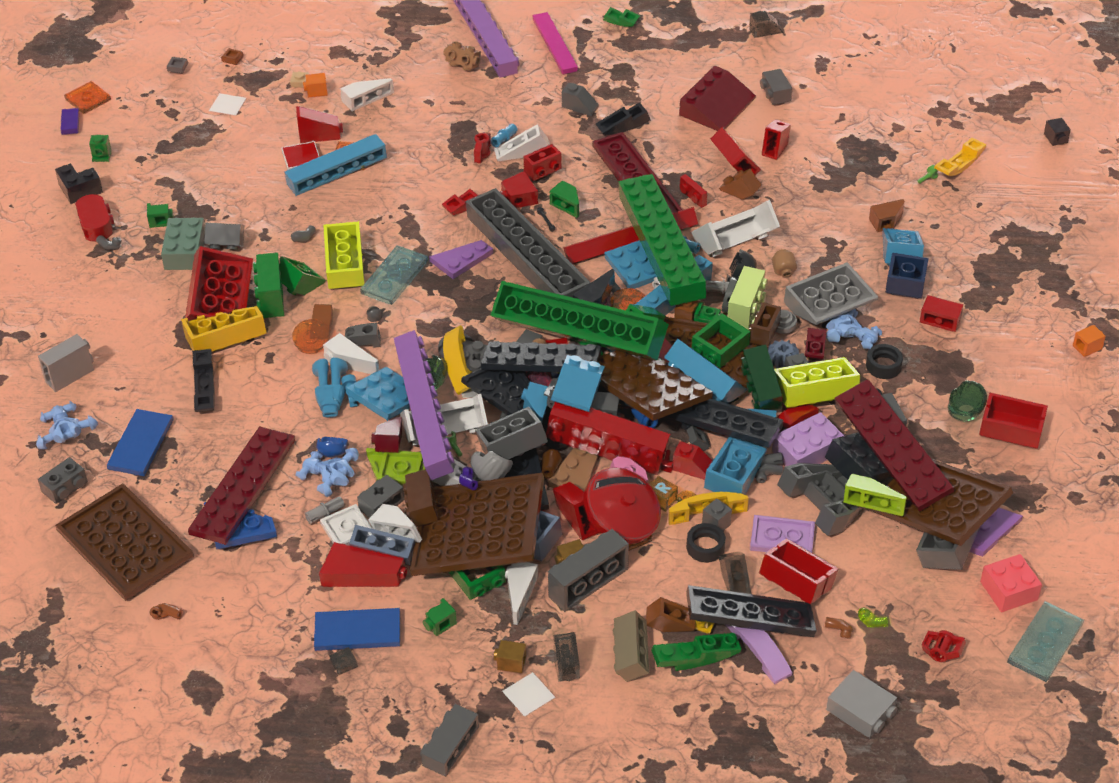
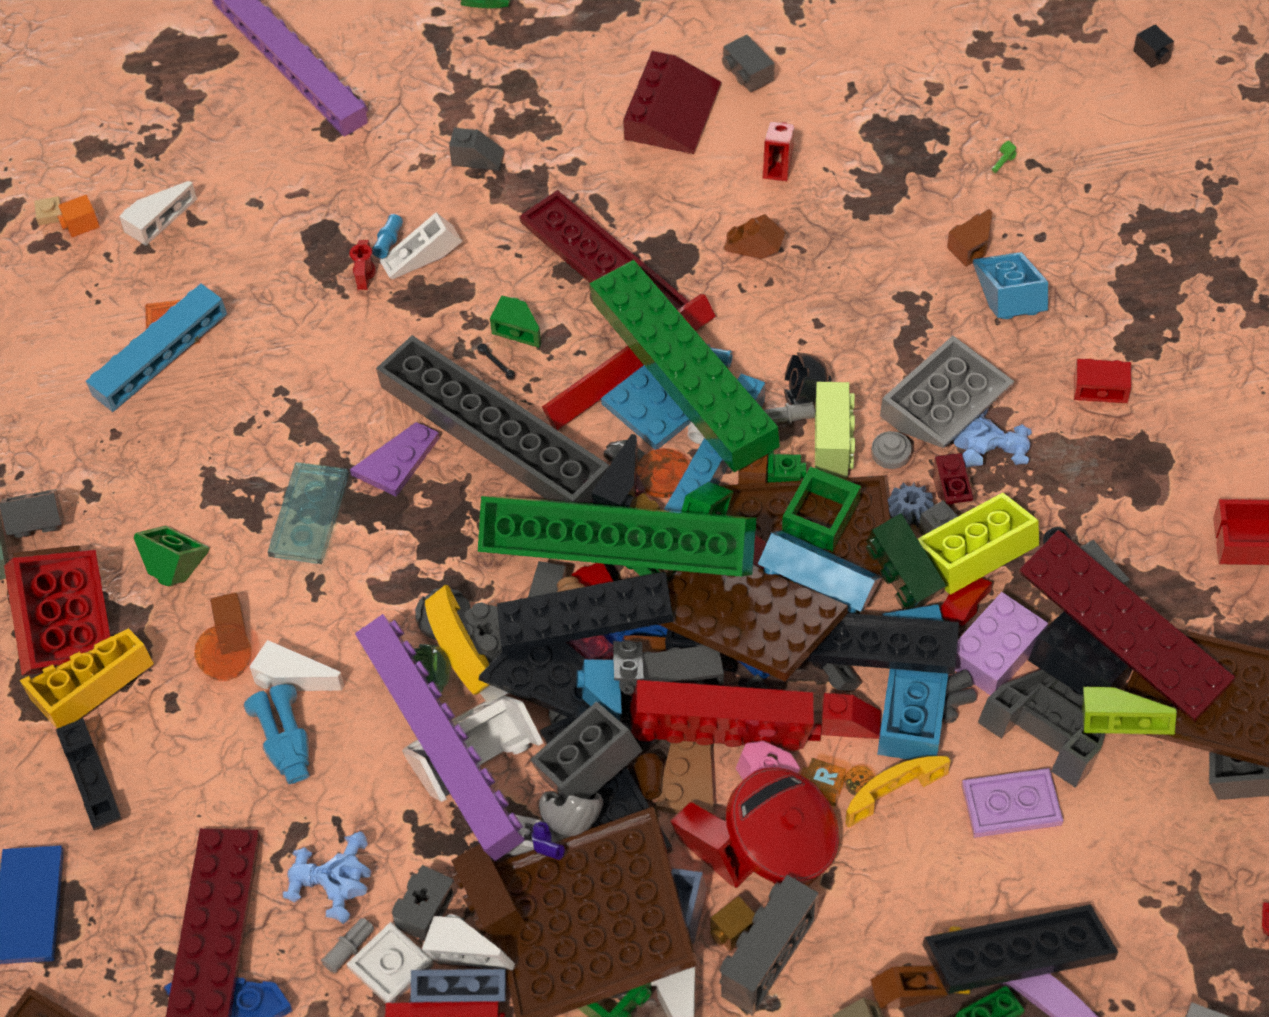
camera: 15 degrees left, 10 degrees up
green brick [253,252,284,318] -> none
red tile [281,141,320,170] -> none
dark grey arm [291,225,316,242] -> none
red slope [296,106,343,143] -> none
blue hair [316,437,348,458] -> none
neon yellow brick [323,221,365,289] -> none
dark azure piece [341,374,358,407] -> none
dark grey leg [345,322,381,348] -> none
dark azure plate [346,367,410,421] -> none
dark grey hinge [366,306,382,322] -> none
lime wing [366,448,425,486] -> none
dark red slope [371,417,402,453] -> none
red slope [442,189,478,215] -> none
medium nougat brick [444,42,481,71] -> none
bright green hand [445,431,462,457] -> none
red torso [500,171,538,208] -> none
red brick [523,144,562,181] -> none
dark pink tile [532,12,578,75] -> none
dark azure slope [551,355,605,412] -> none
black slope [596,102,651,135] -> none
red plate [679,174,708,208] -> none
black tyre [686,523,726,563] -> none
white windscreen [691,200,780,257] -> none
dark grey brick [702,498,732,531] -> none
red slope [710,127,761,175] -> none
clear smoke slope [718,551,752,594] -> none
dark grey tile [721,277,739,313] -> none
reddish brown brick [749,302,781,347] -> none
red piece [759,538,838,604] -> none
medium nougat head [772,249,797,277] -> none
dark orange arm [825,617,853,639] -> none
clear neon green arm [858,607,888,628] -> none
black tyre [866,344,903,379] -> none
dark blue brick [885,253,929,299] -> none
yellow slope [934,138,987,176] -> none
clear green piece [947,380,987,421] -> none

